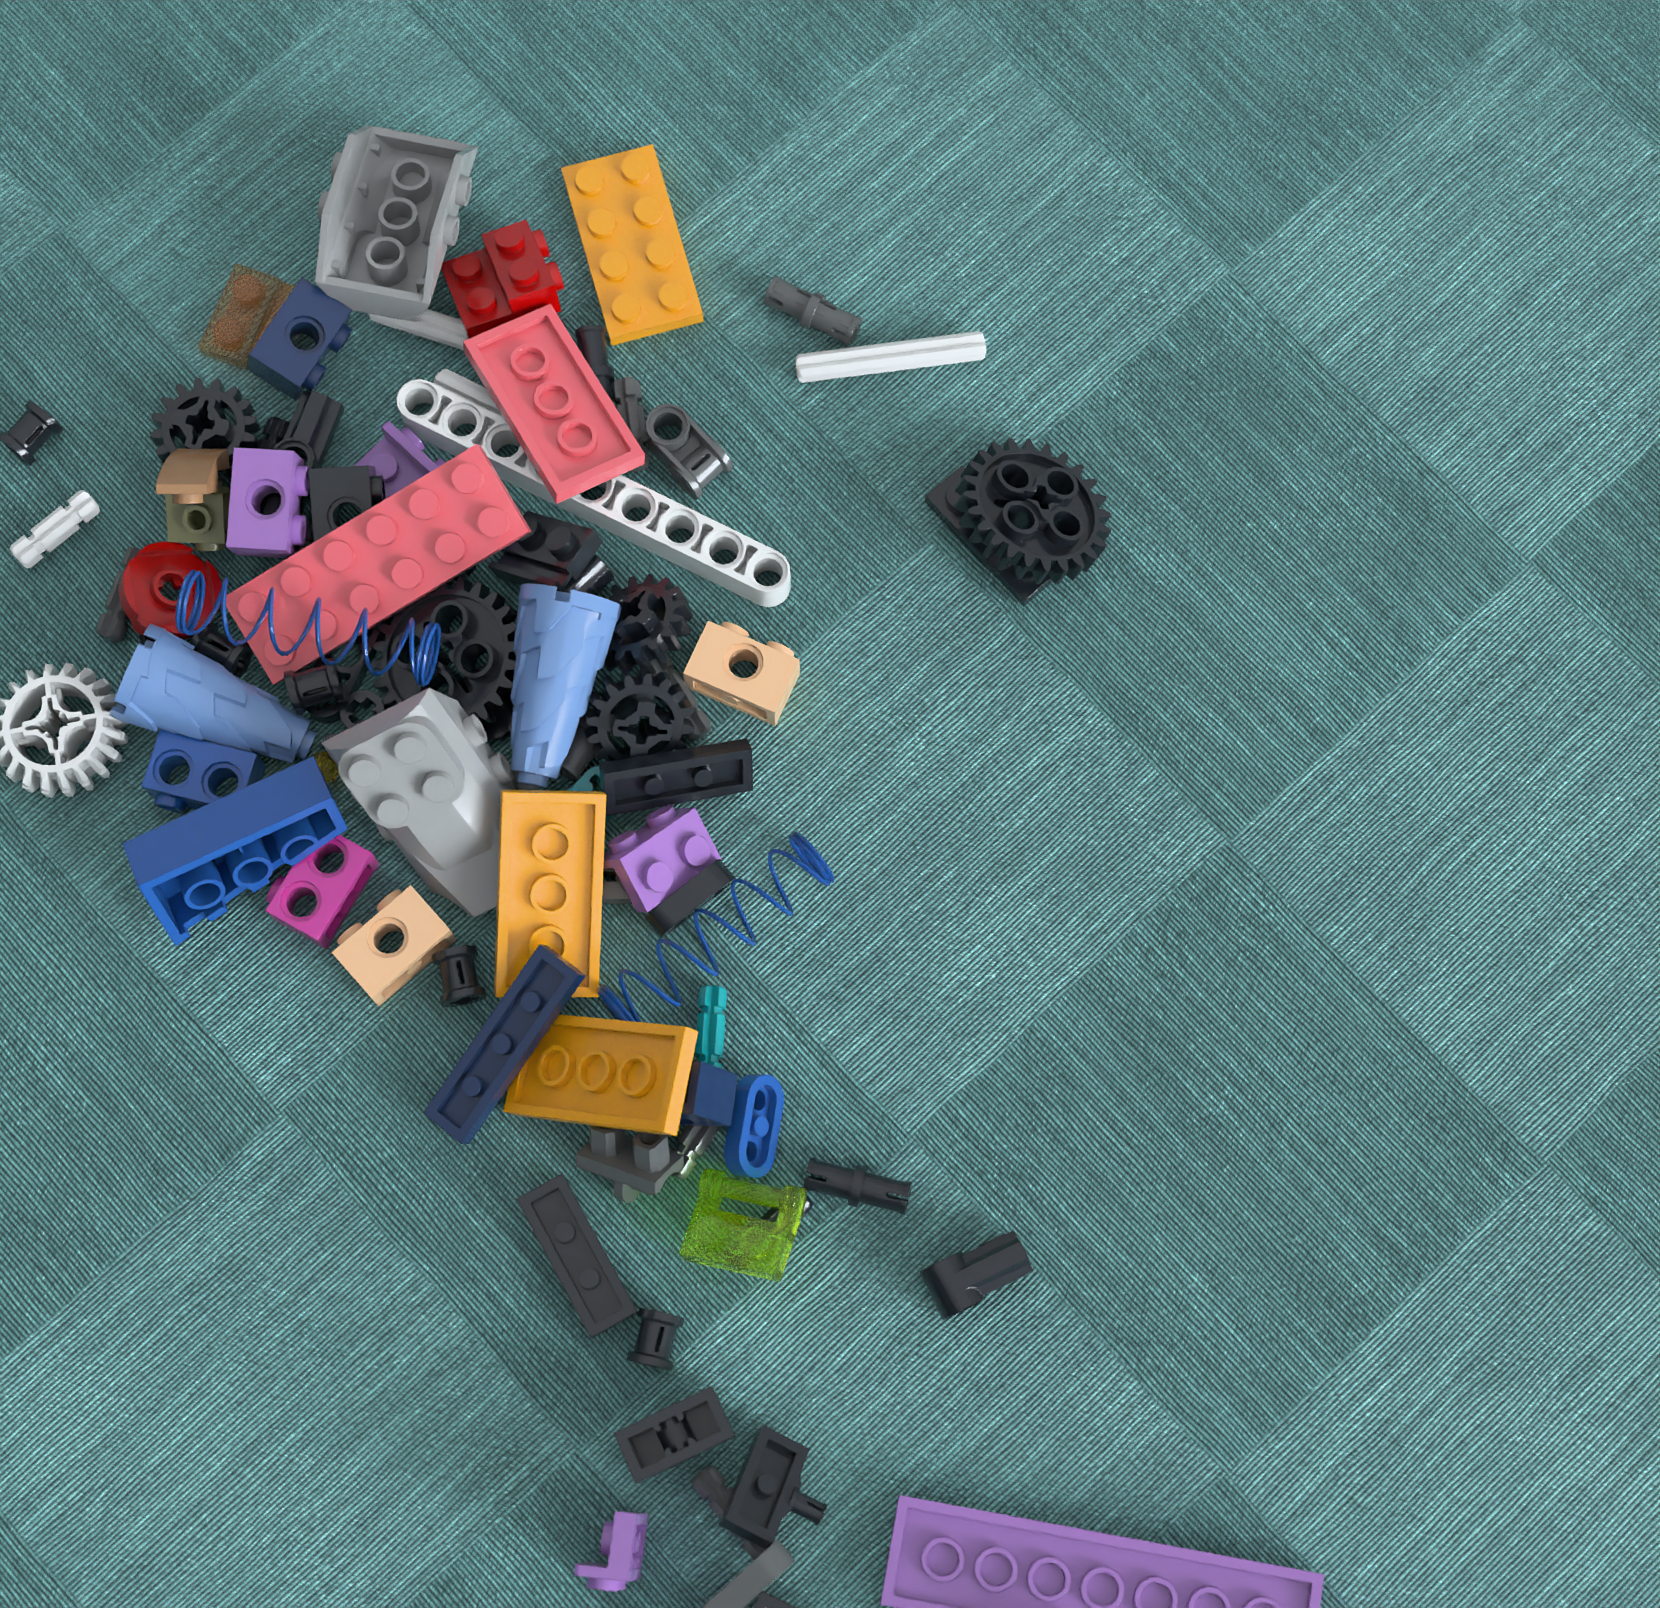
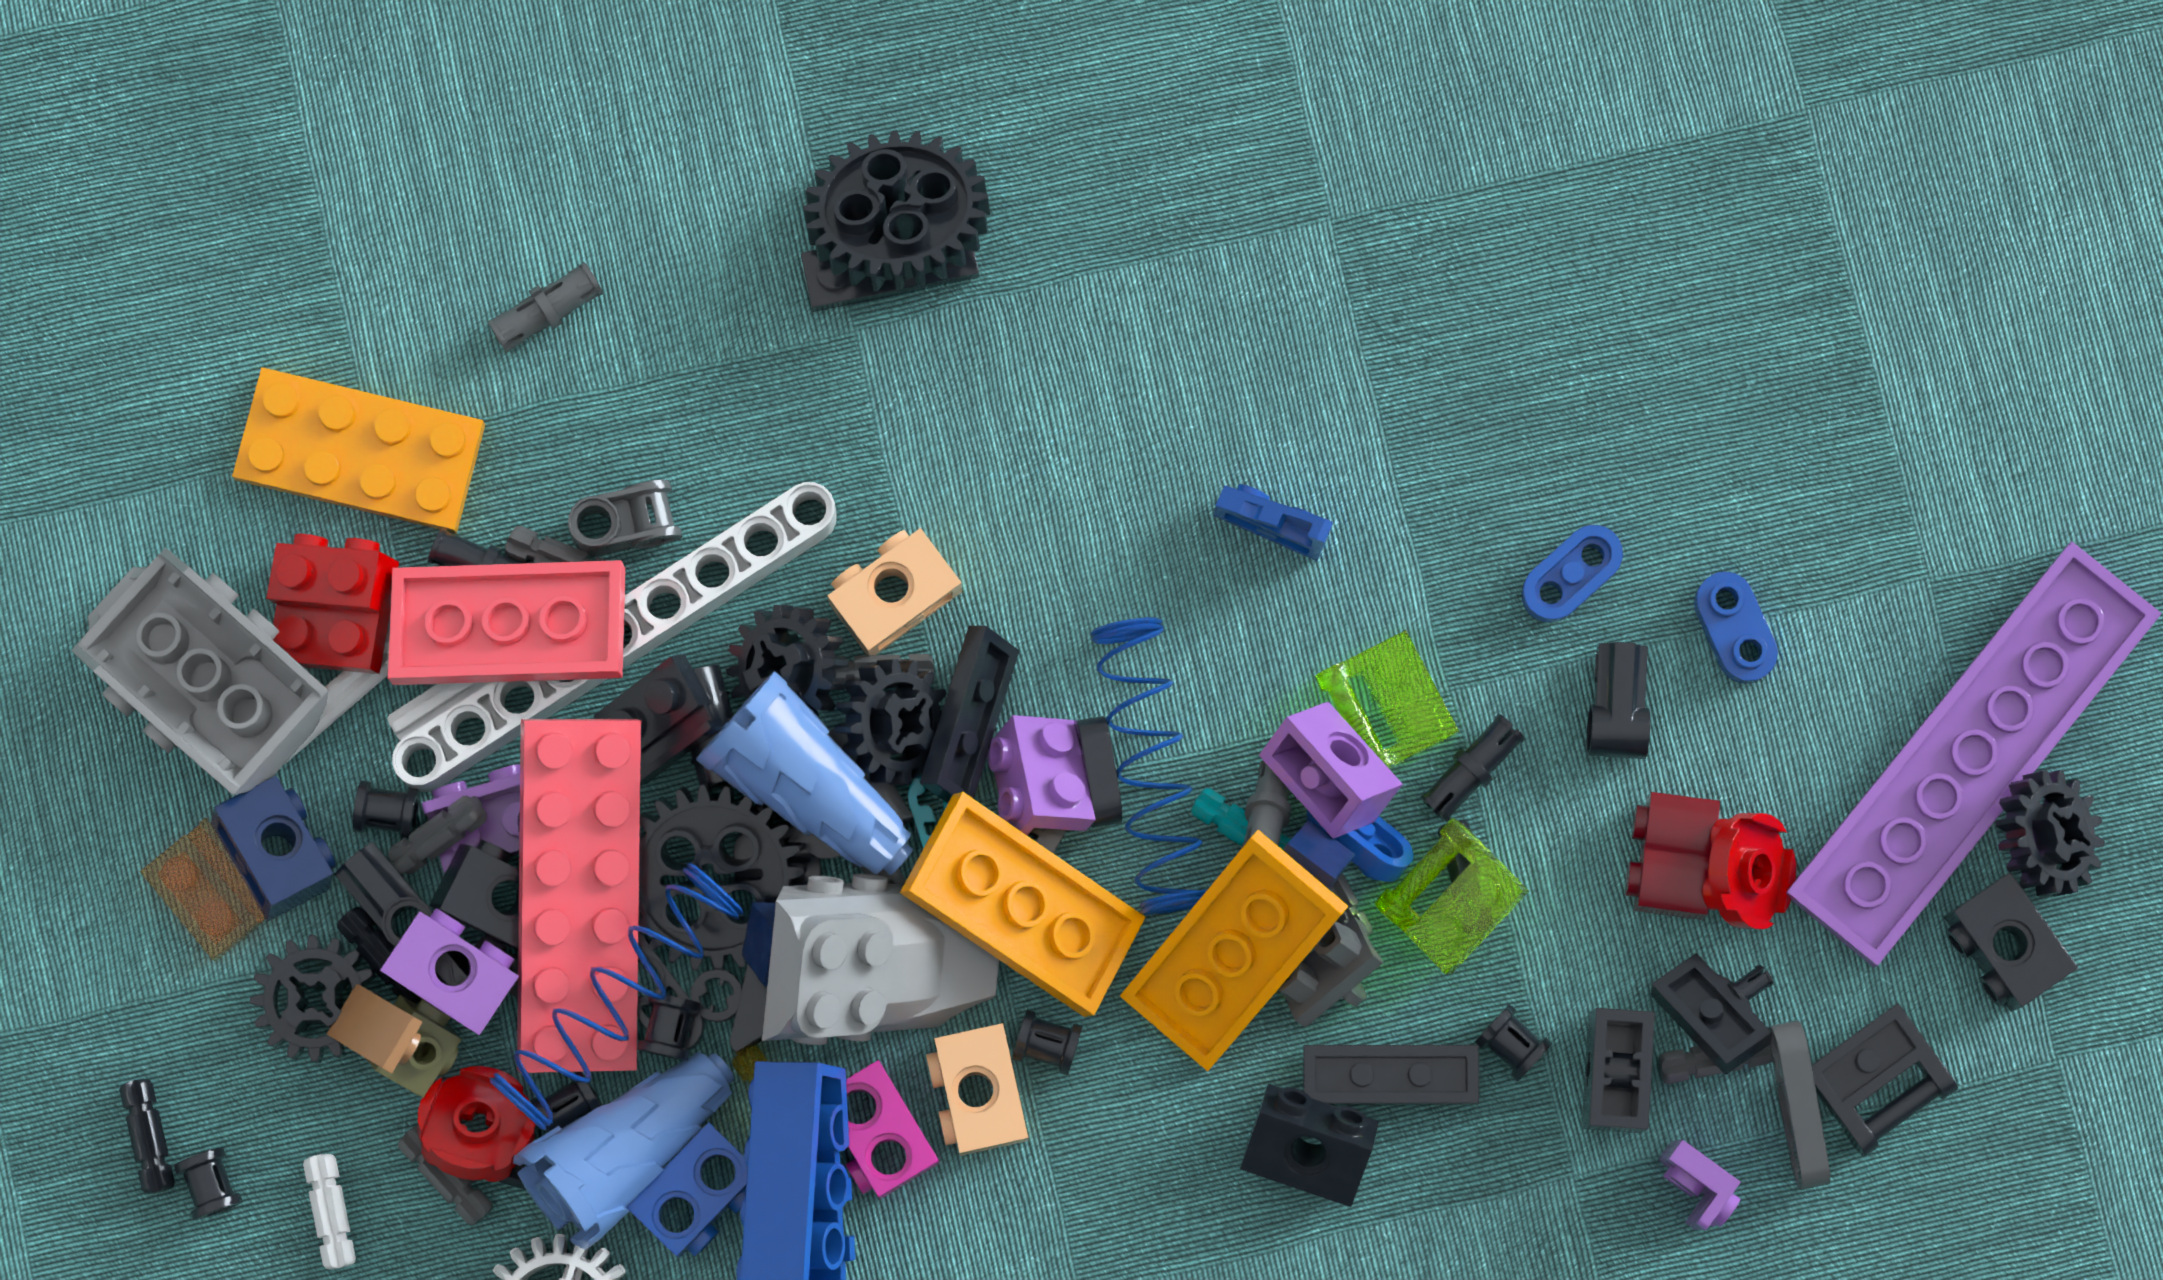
camera: 65 degrees left, 5 degrees up
dark blue plate [423,944,586,1144] -> none
white axle [795,331,986,383] -> none
none -> black axle [119,1079,175,1194]
none -> black bush [353,780,420,839]
none -> dark grey axle [388,796,487,875]
none -> blue wing [1213,484,1333,562]
none -> black brick [1240,1083,1379,1207]
none -> dark grey pin [1241,760,1292,849]
none -> medium lavender brick [1259,702,1403,839]
none -> clear neon green plate [1314,630,1459,769]
none -> blue plate [1521,525,1623,623]
none -> dark red brick [1625,792,1720,920]
none -> blue plate [1694,572,1778,684]
none -> red plate [1703,813,1796,929]

